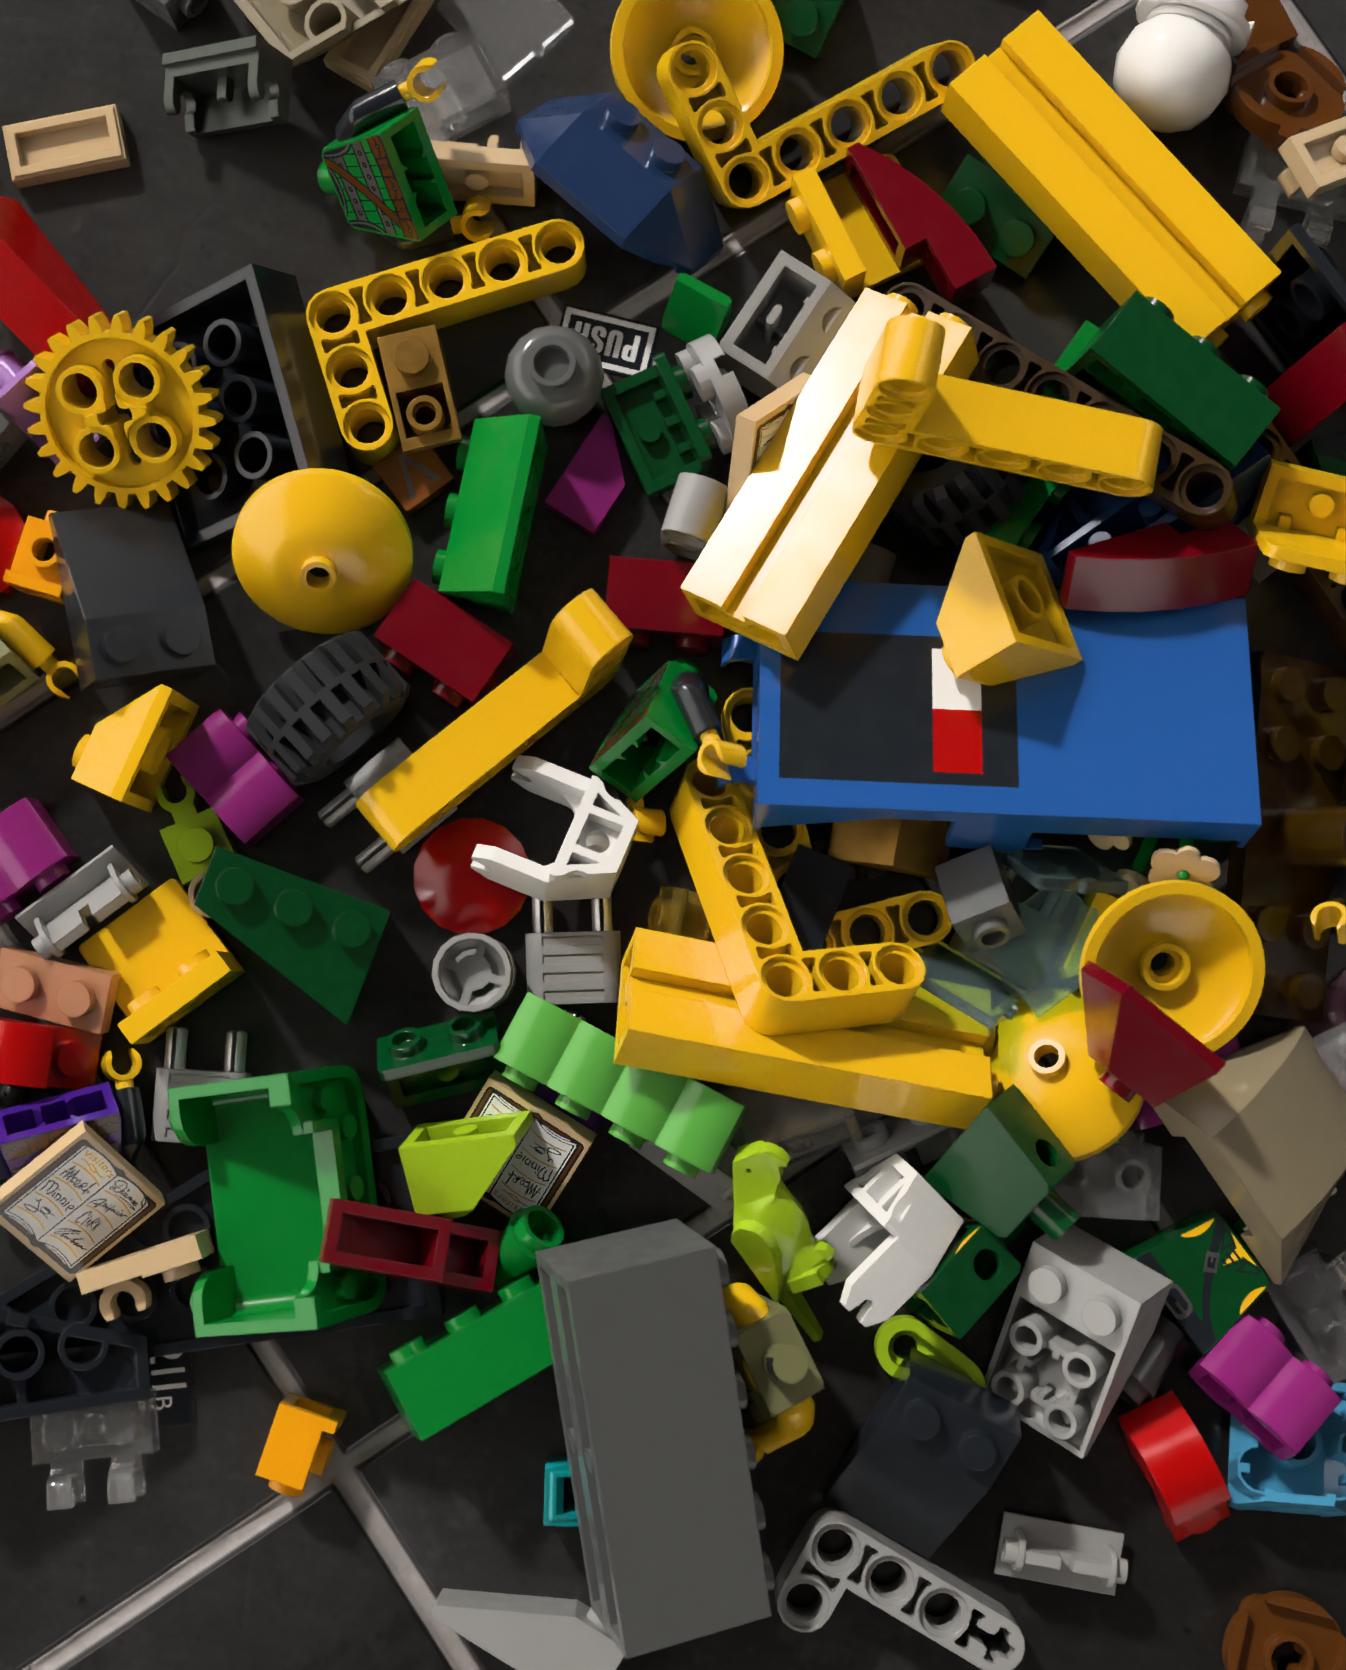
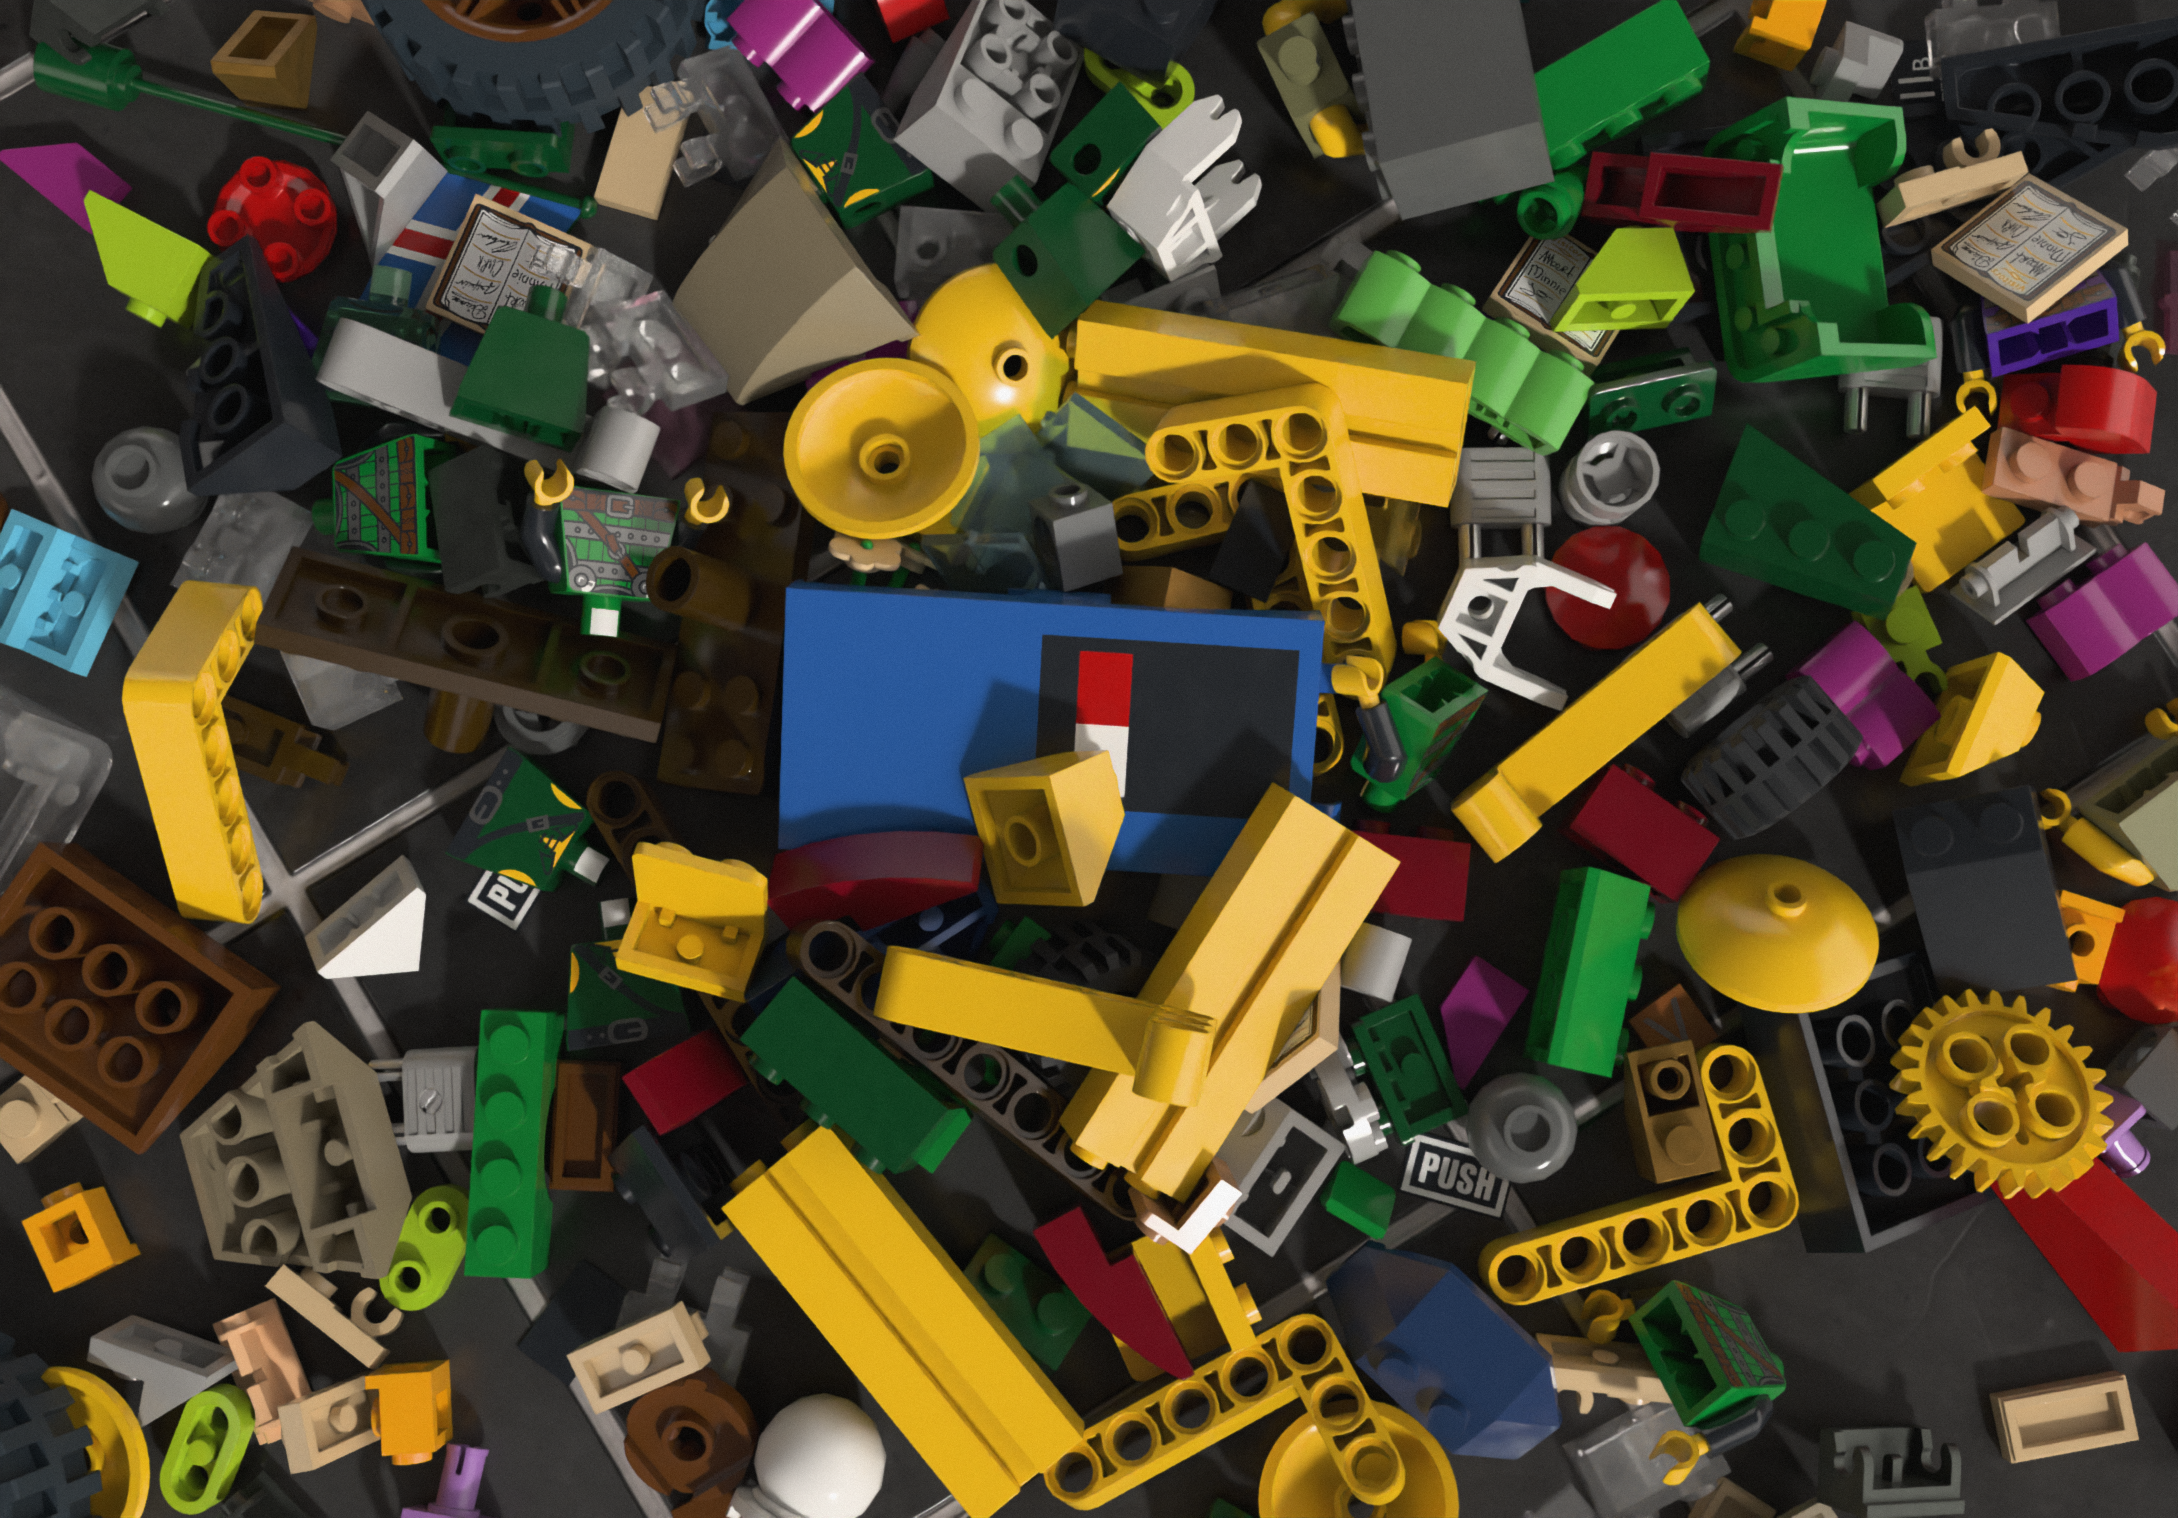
camera: 175 degrees left, 0 degrees up
lime animal [731,1140,835,1342] -> none
dark red slope [1081,960,1226,1107] -> none
none -> medium nougat bracket [1127,1155,1242,1254]
none -> light grey bracket [1810,20,1903,102]

